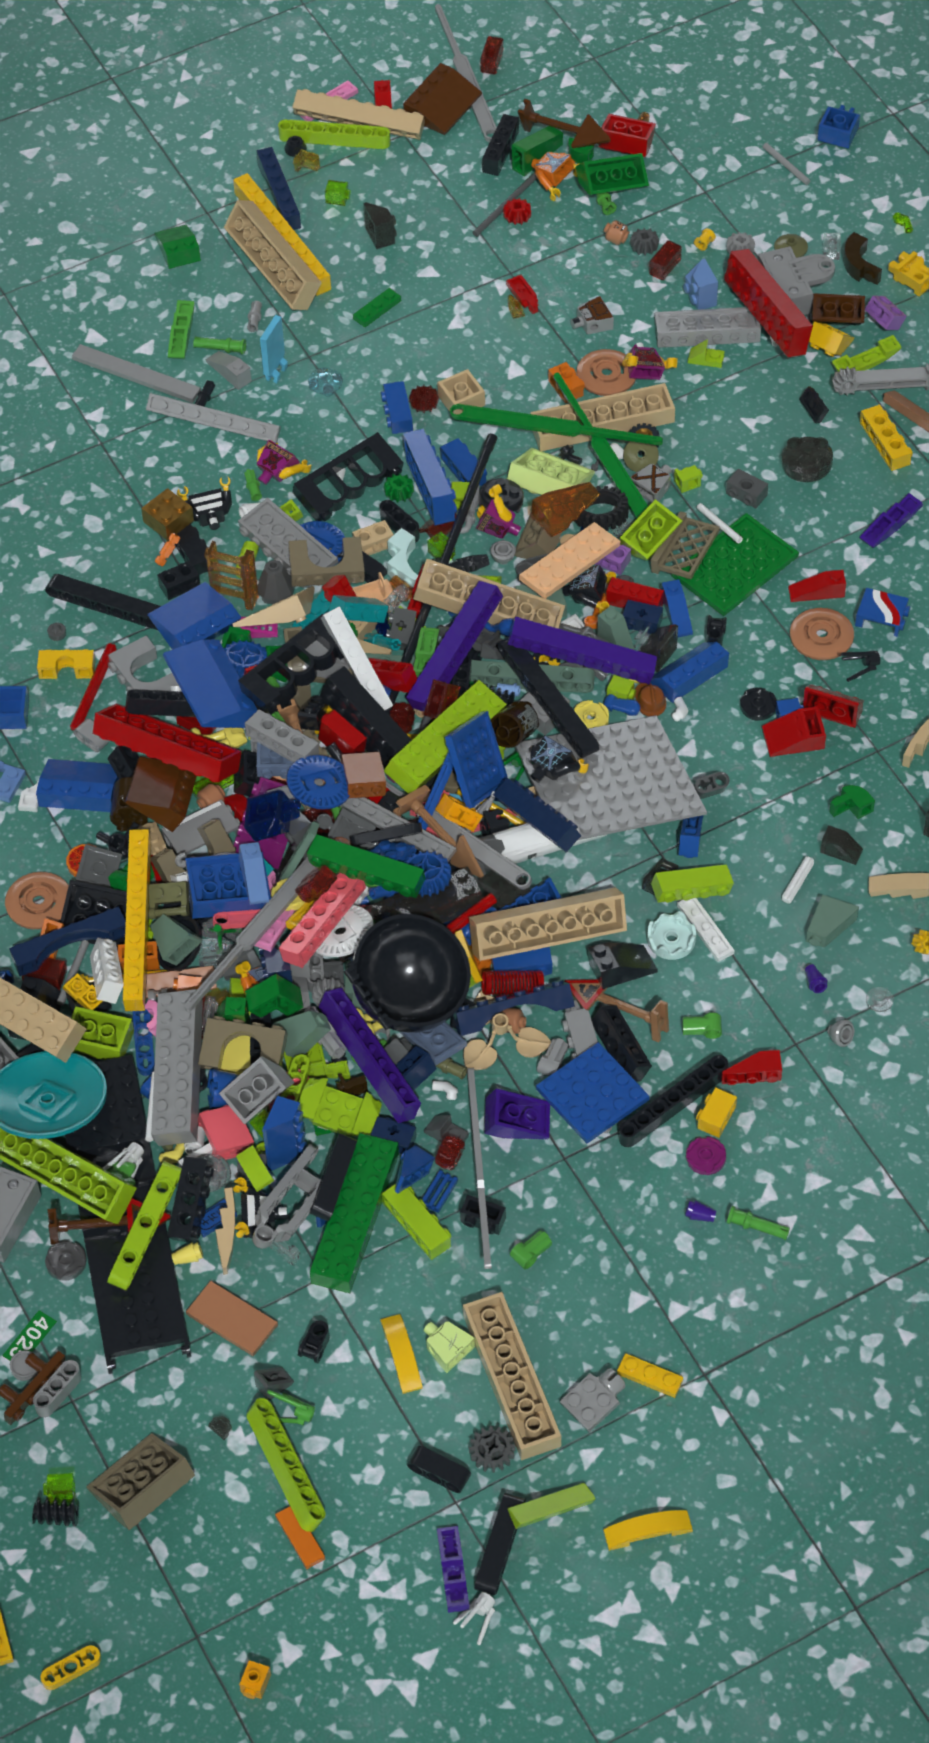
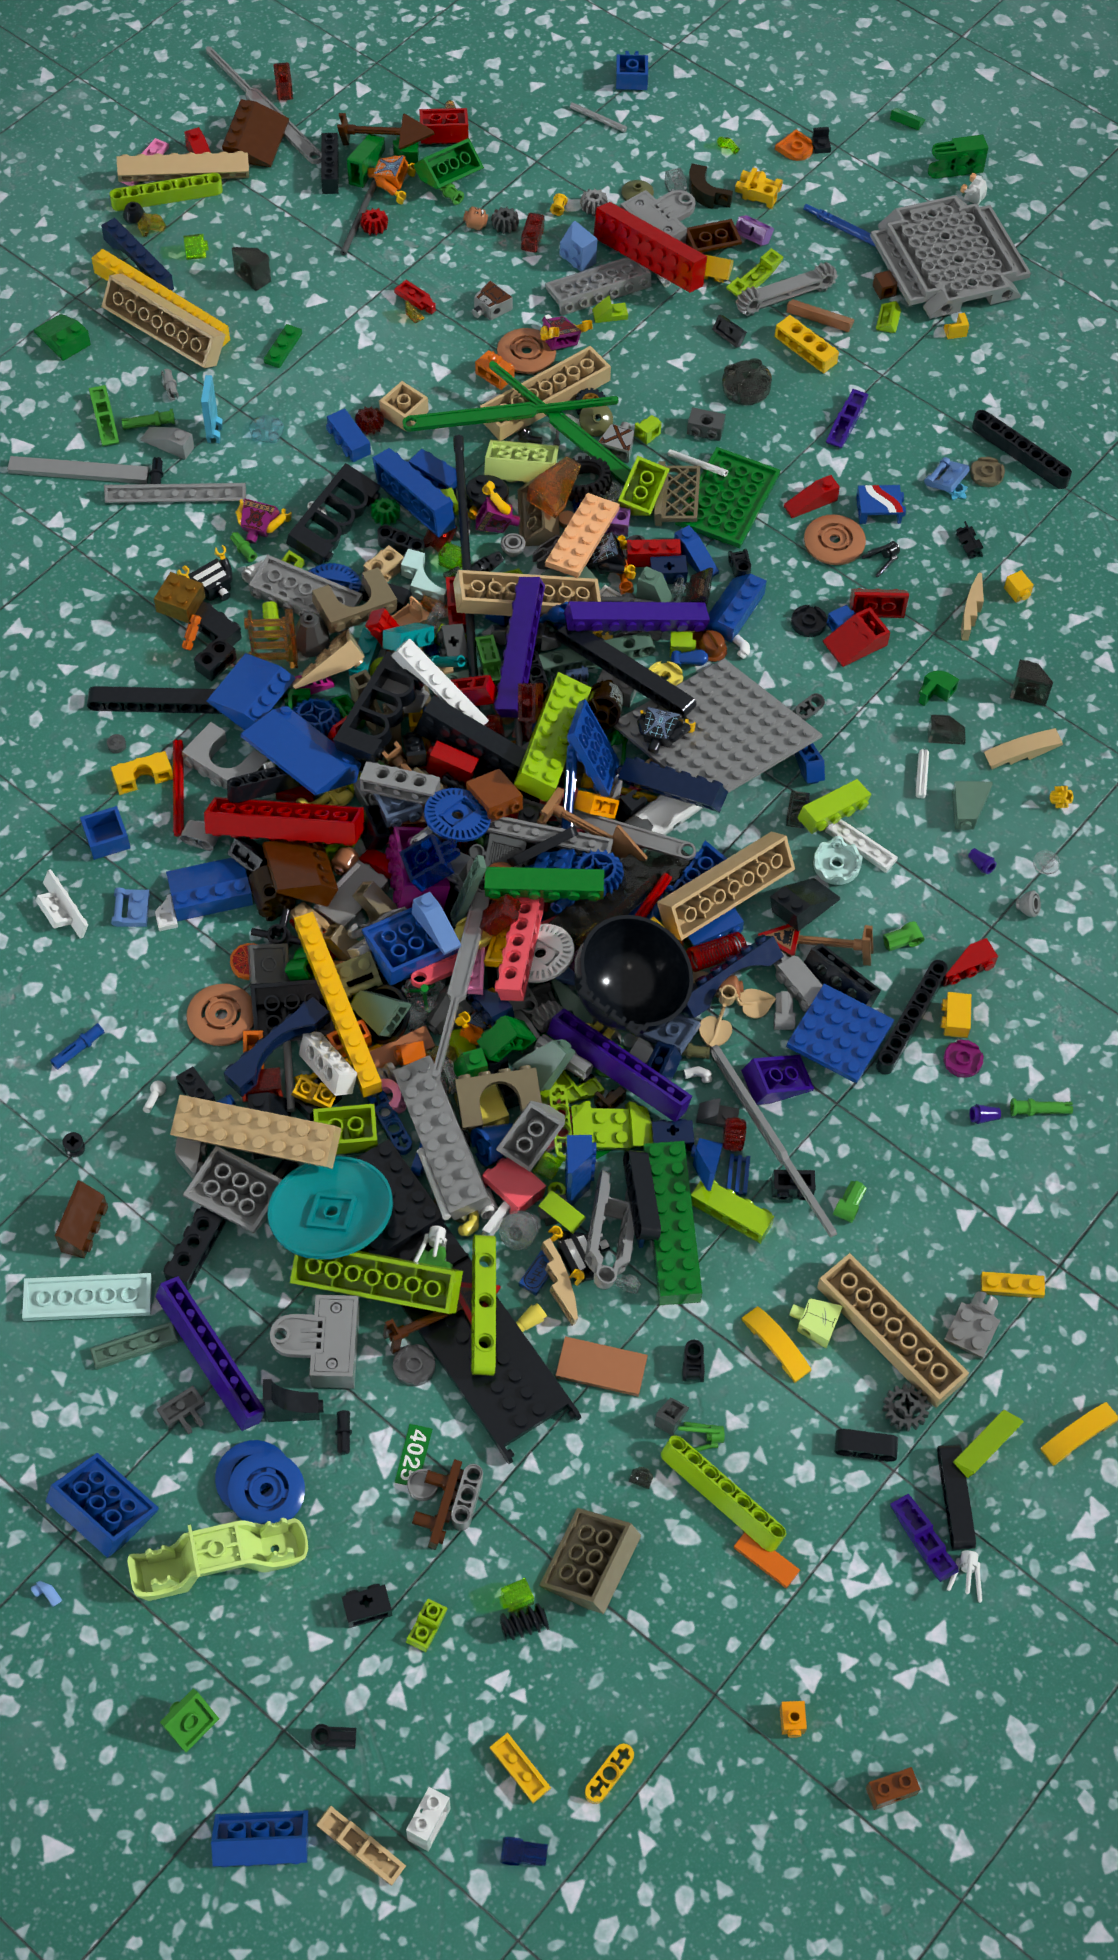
camera: 25 degrees left, 5 degrees up
black brick [167,1156,214,1243] -> none

